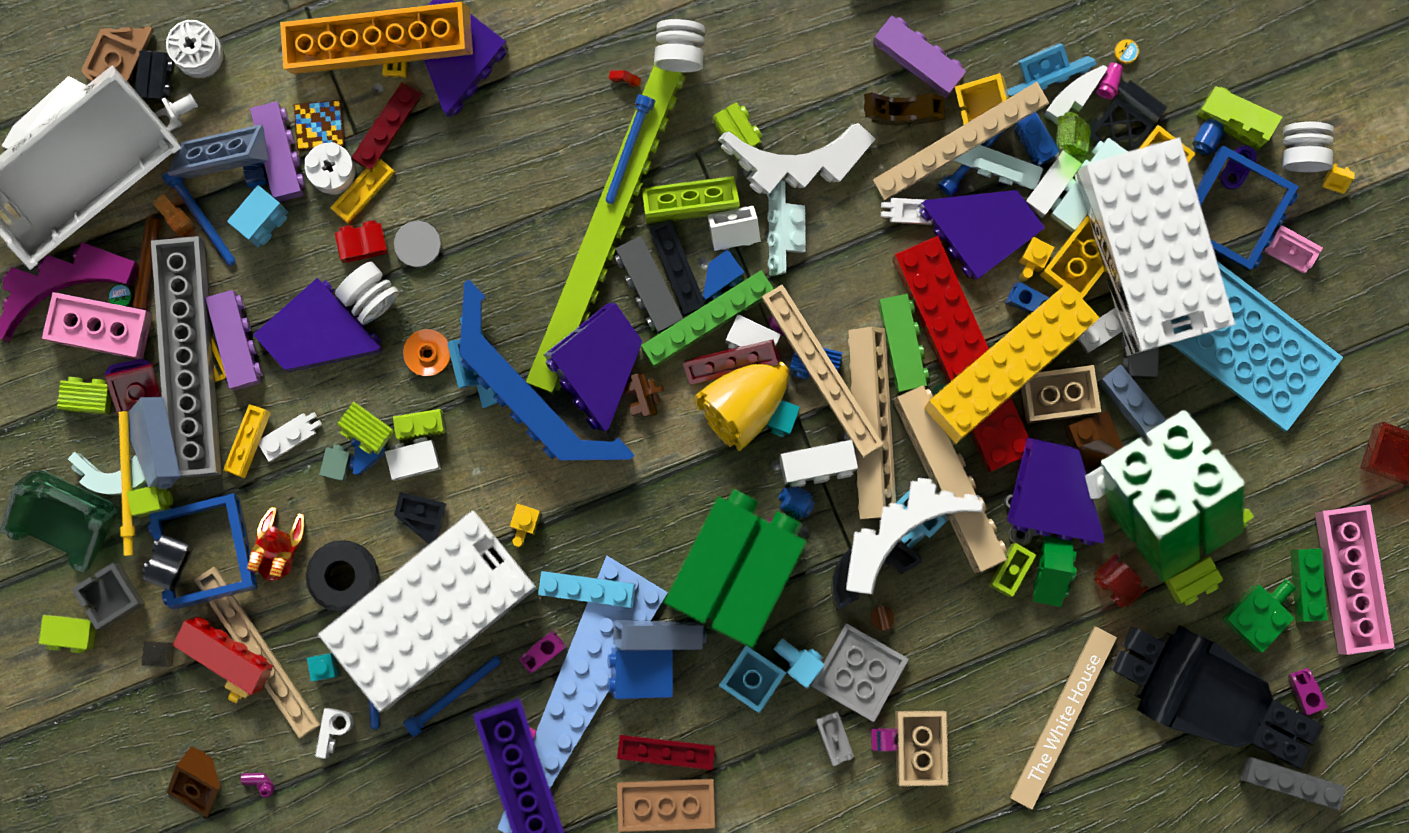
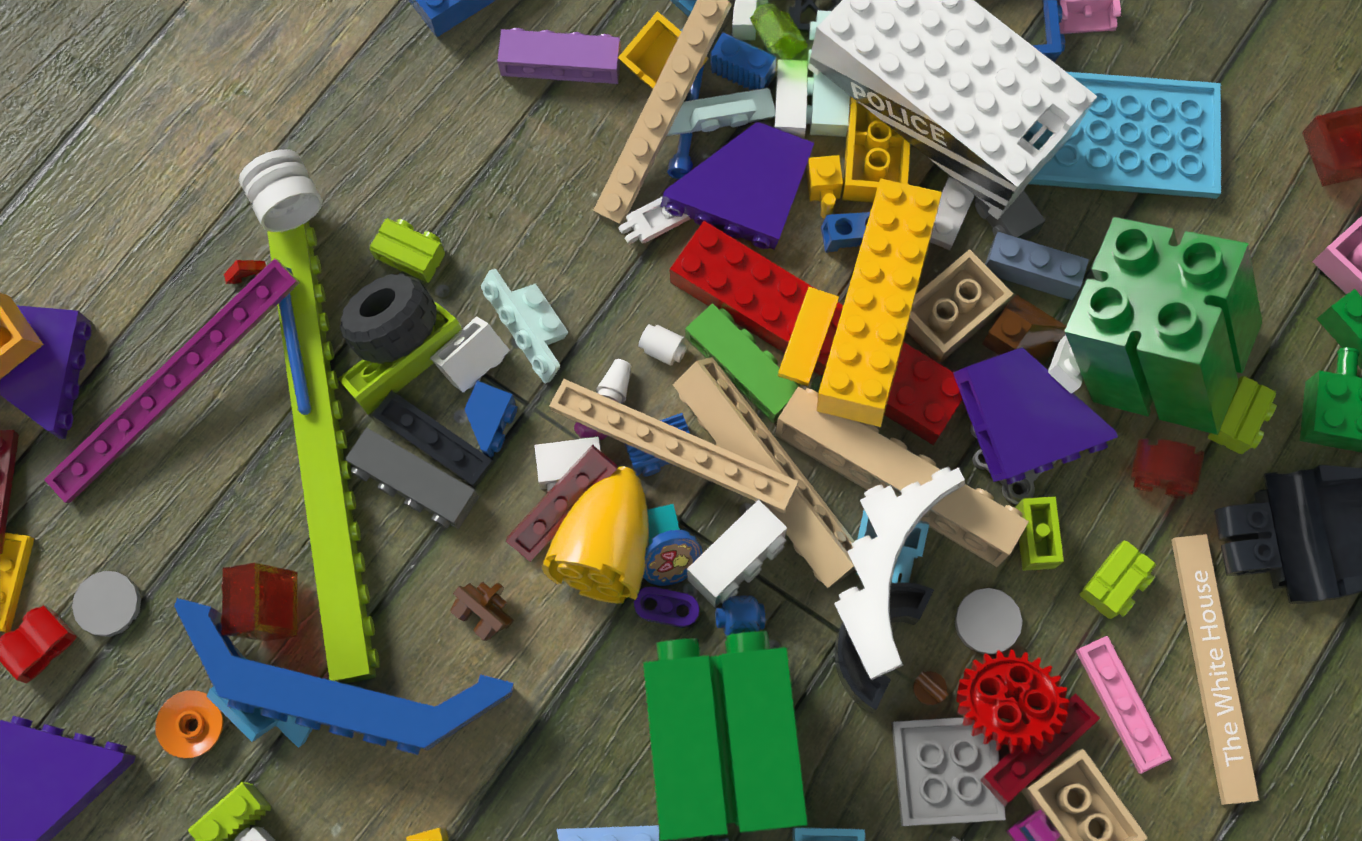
camera: 25 degrees left, 10 degrees down
white wheel [335,262,399,325] -> none
dark purple slope [543,303,643,431] -> none
bright green brick [641,270,774,369] -> none
white arch [718,123,875,194] -> none
medium azure brick [773,639,825,688] -> none
dark brown arch [864,92,945,125] -> none
green brick [1033,536,1077,607] -> none
none -> magenta plate [44,258,300,503]
none -> clear red piece [221,563,298,641]
none -> black tyre [340,274,437,364]
none -> white cone [596,359,632,403]
none -> dark purple plate [634,587,699,628]
none -> white brick [638,324,687,366]
none -> tile [643,530,703,586]
none -> yellow tile [778,287,839,386]
none -> light grey tile [955,588,1022,655]
none -> red gear [956,650,1069,754]
none -> dark red plate [980,693,1100,807]
none -> bright pink tile [1075,636,1172,774]
none -> lime brick [1079,540,1156,619]

